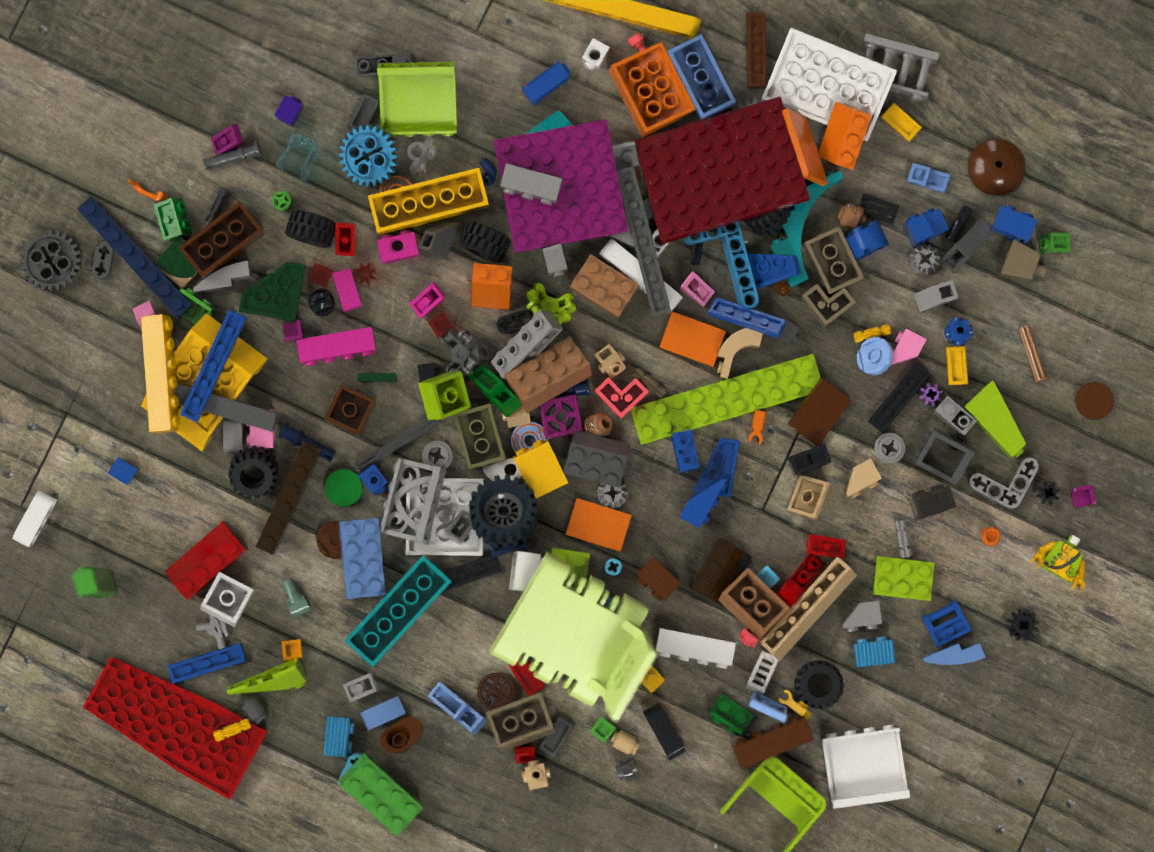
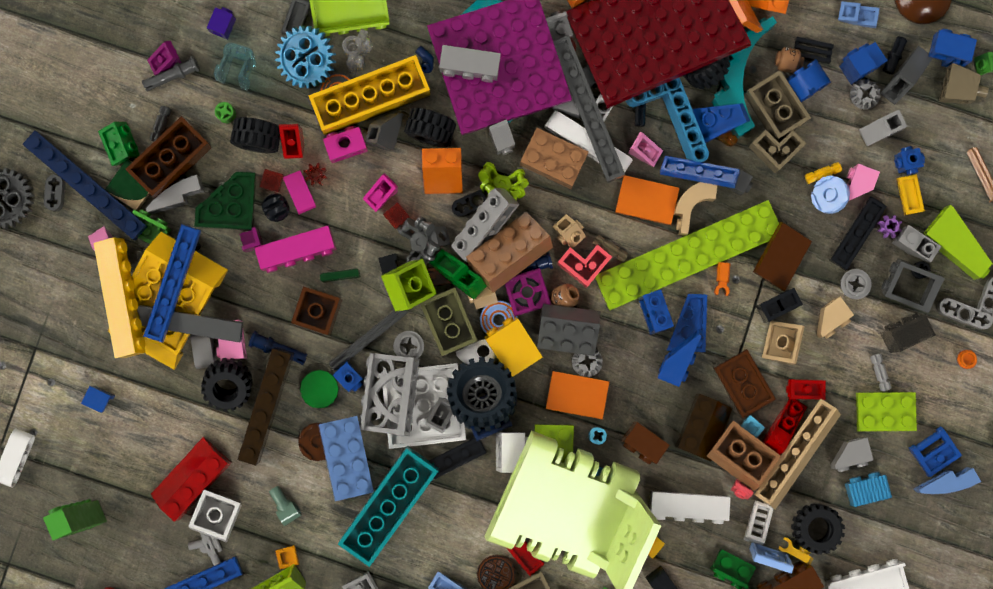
camera: 10 degrees left, 0 degrees up
orange piece [128,180,168,203] -> none
none -> reddish brown tile [713,349,776,418]

